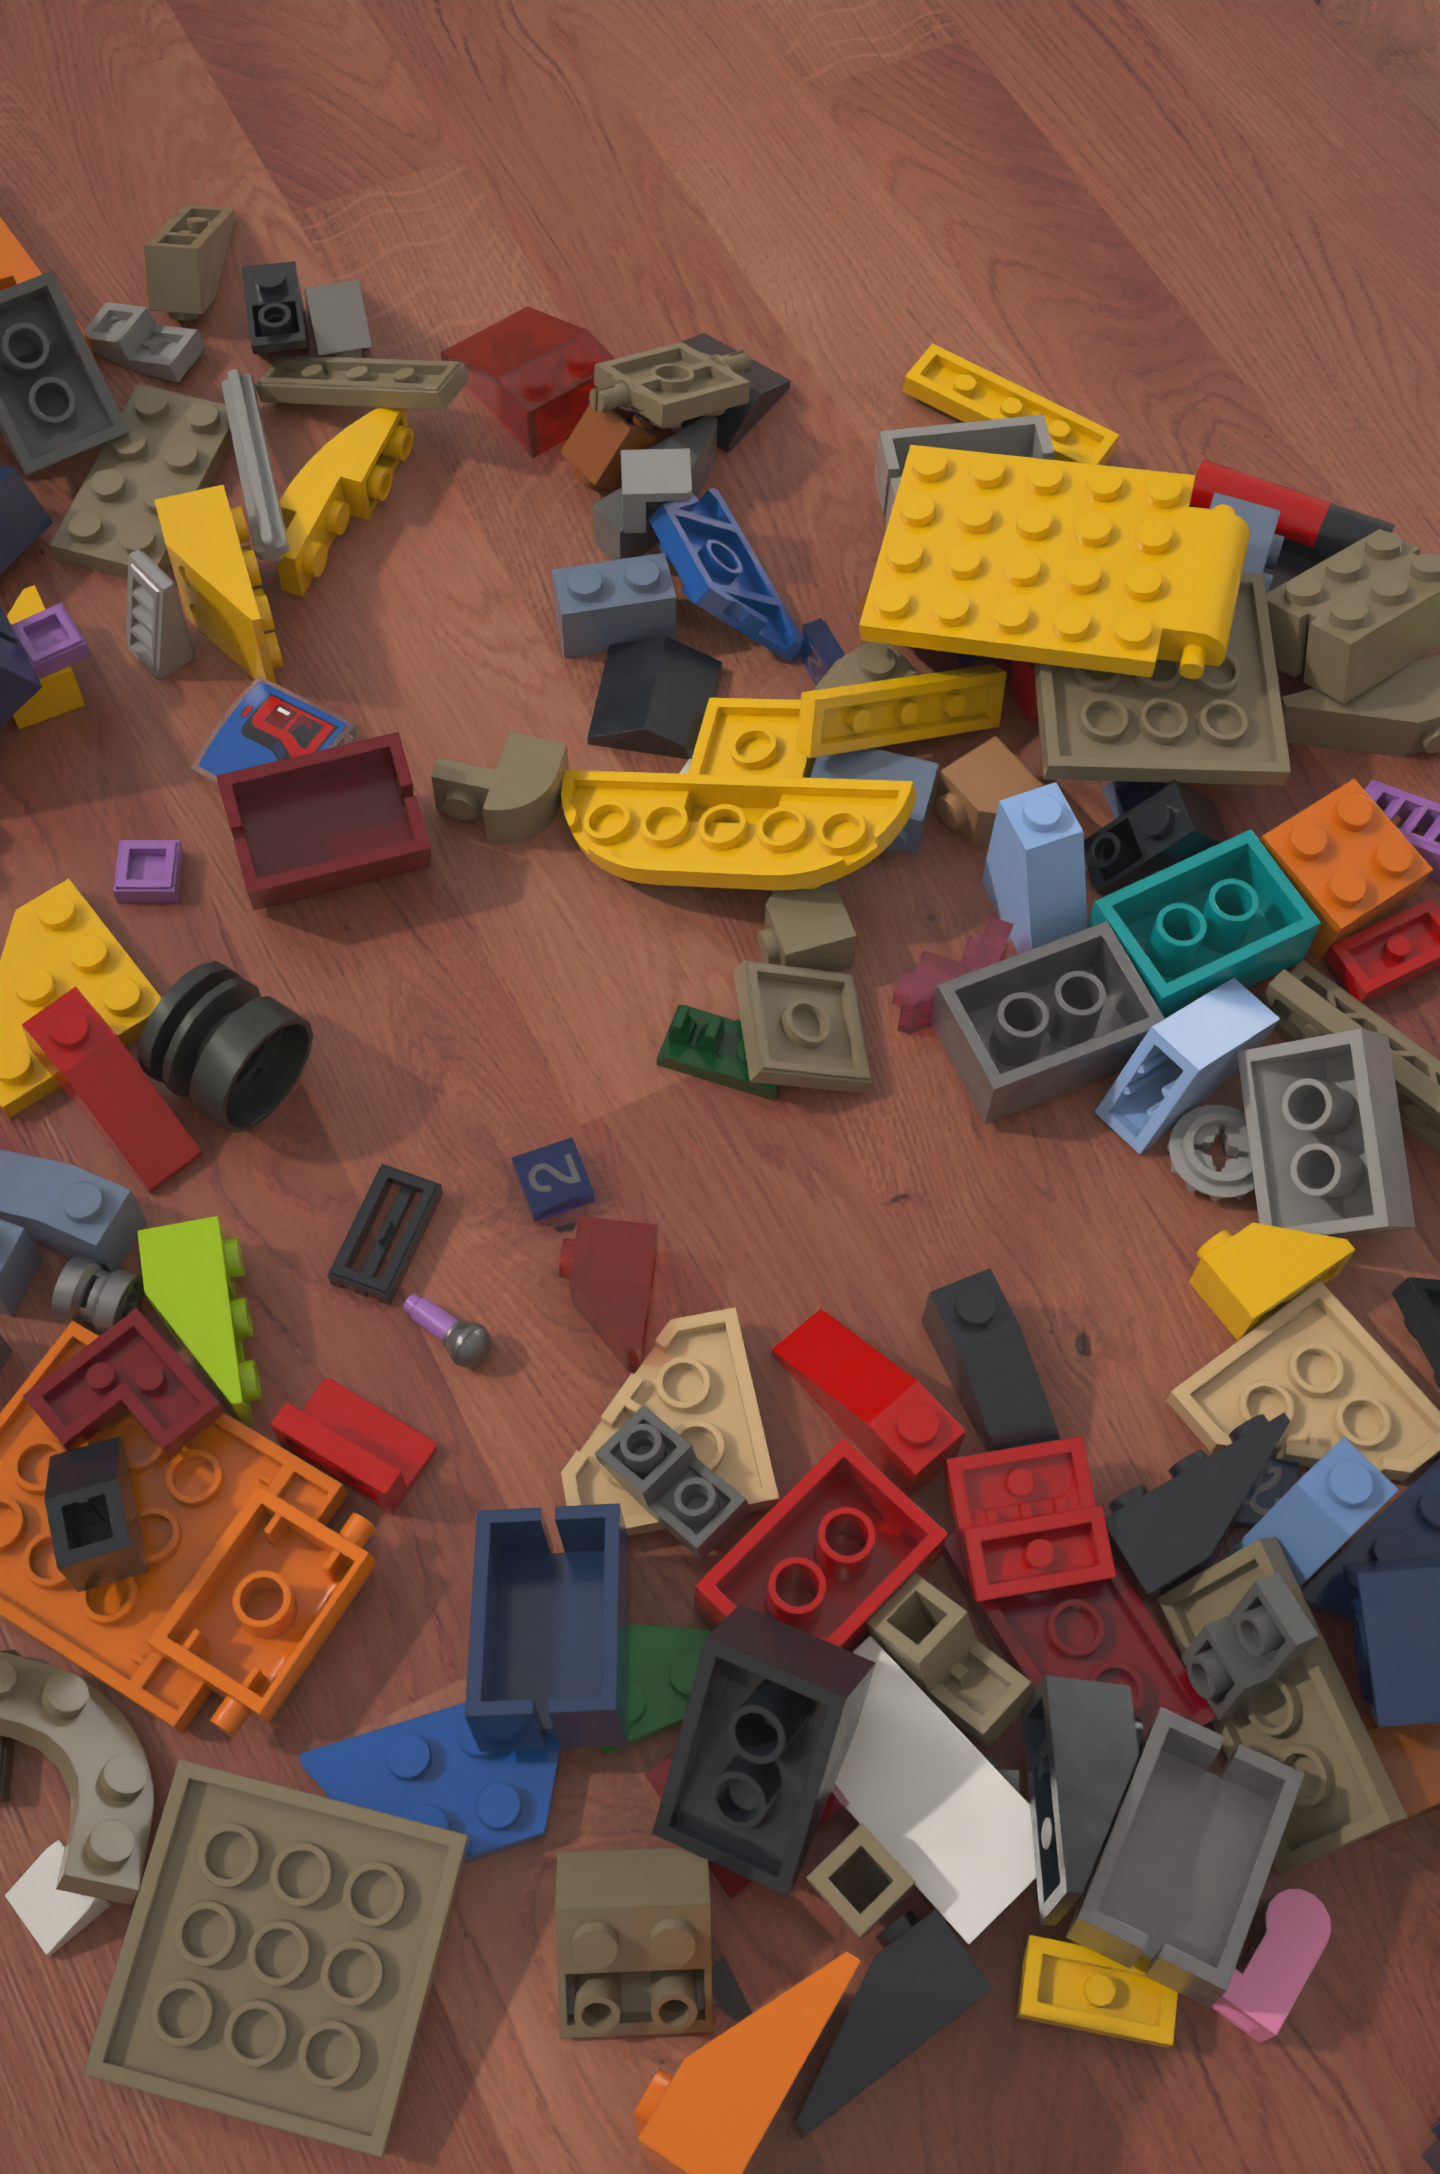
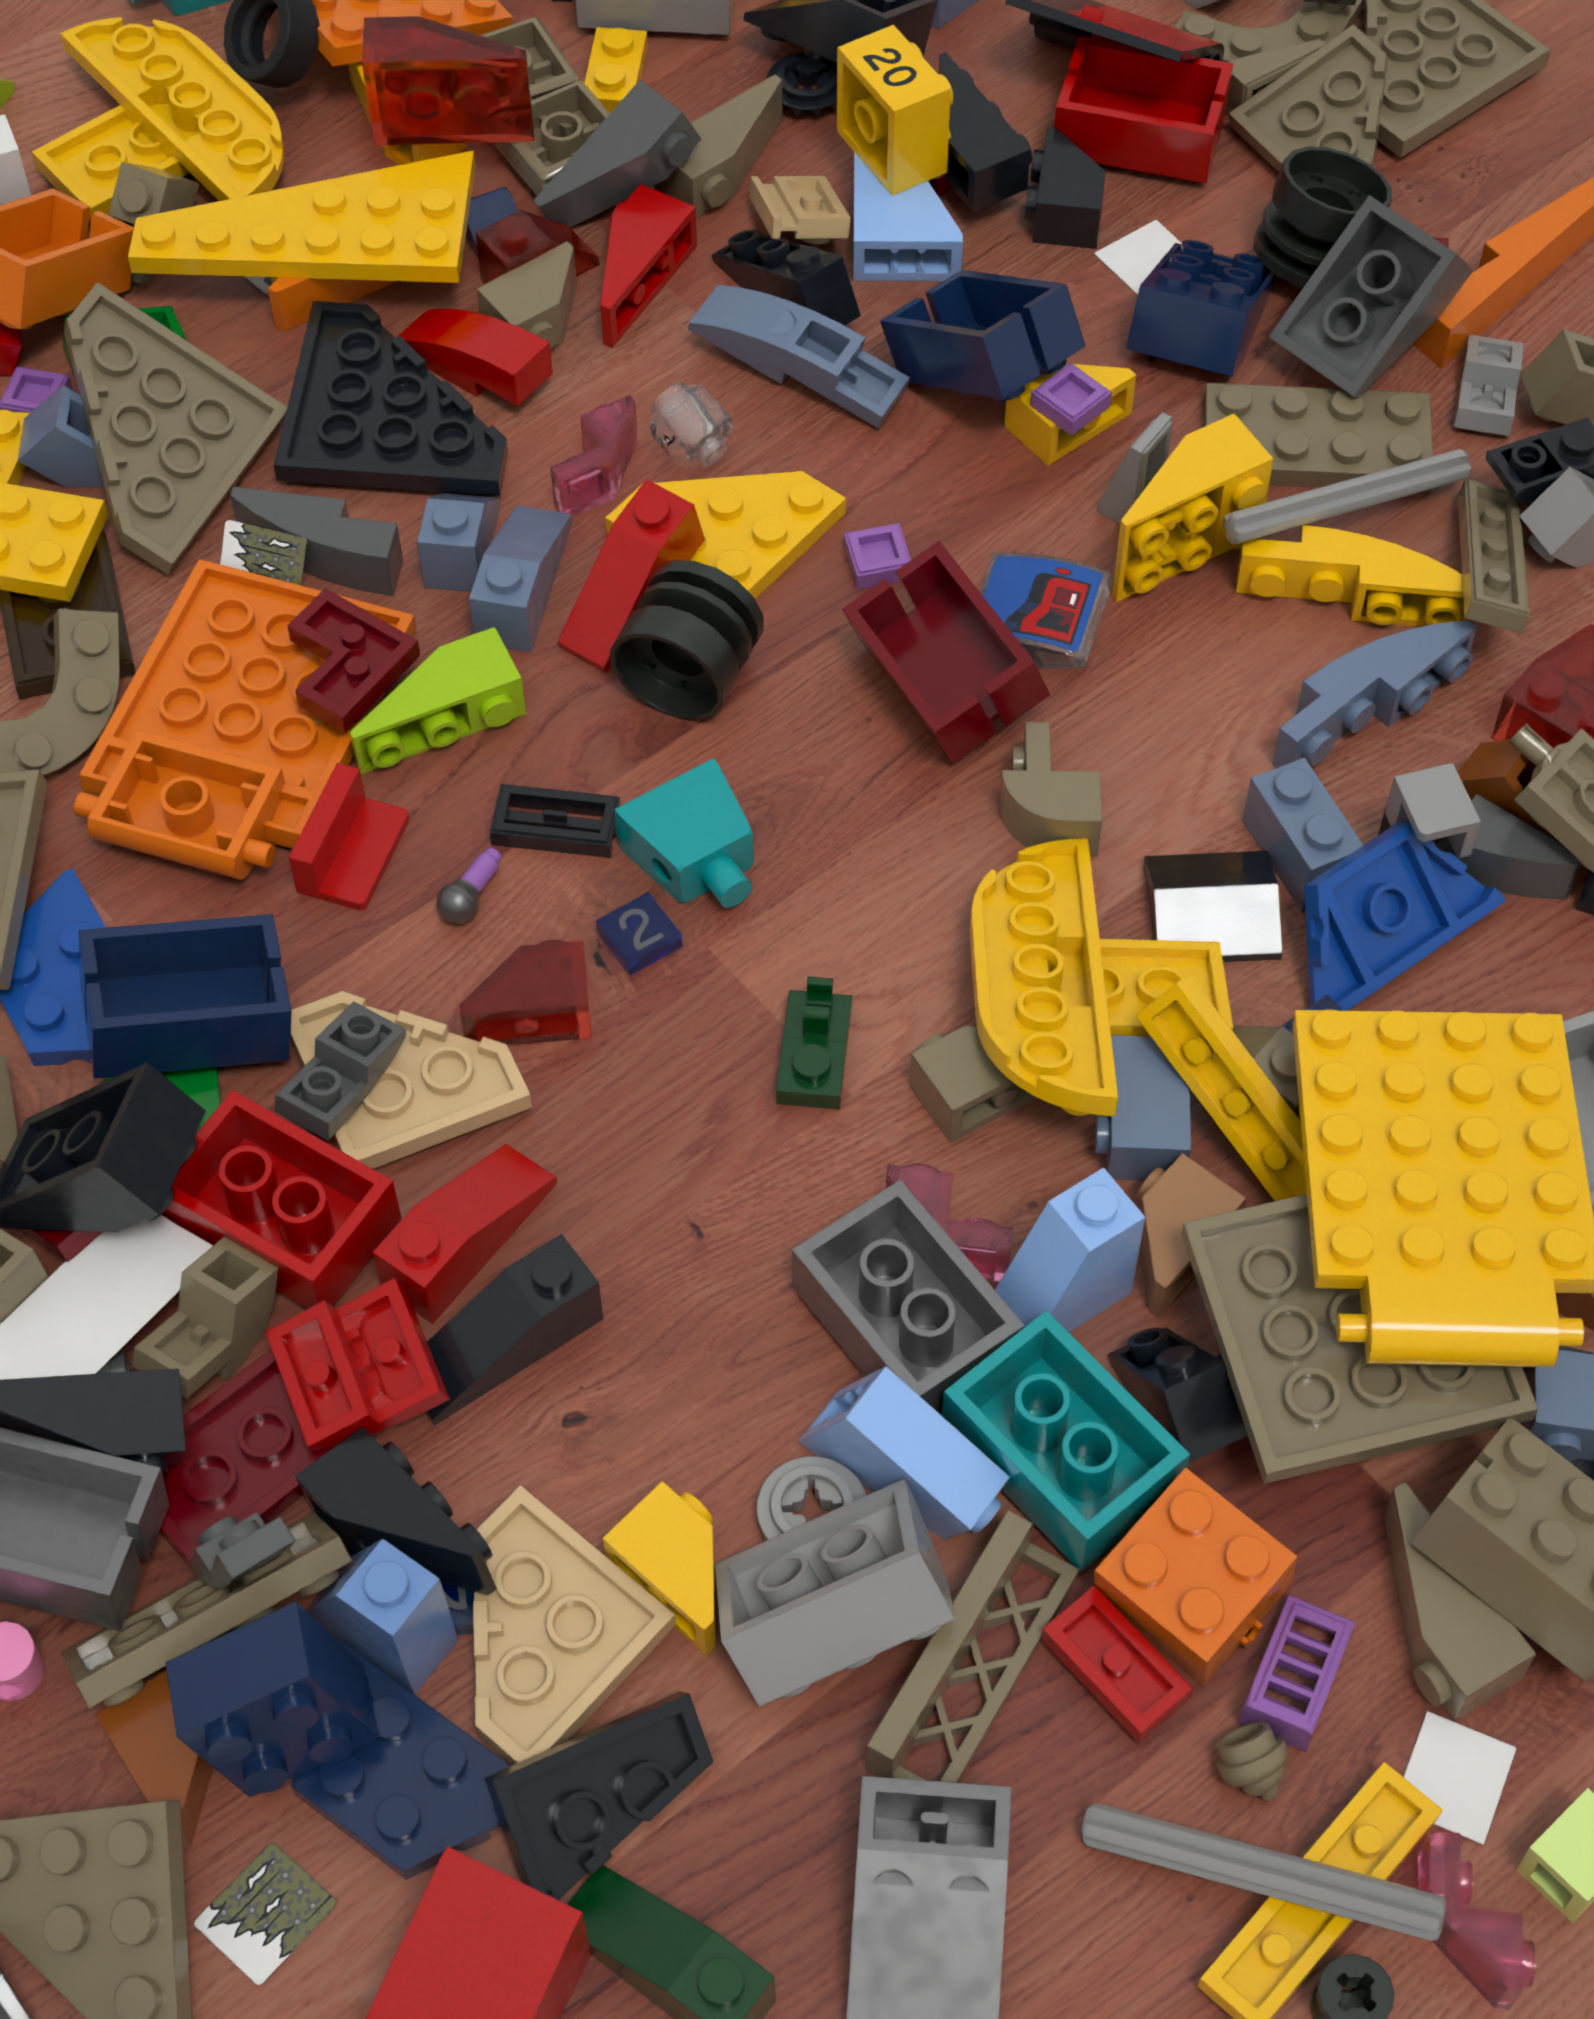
camera: 80 degrees right, 5 degrees down
black slope [44,1436,149,1593] -> none
flat silver wheel [51,1255,144,1334] -> none
dark tan tile [733,960,872,1093] -> none
none -> teal torso [614,758,754,908]
none -> sand blue slope [1272,620,1477,768]

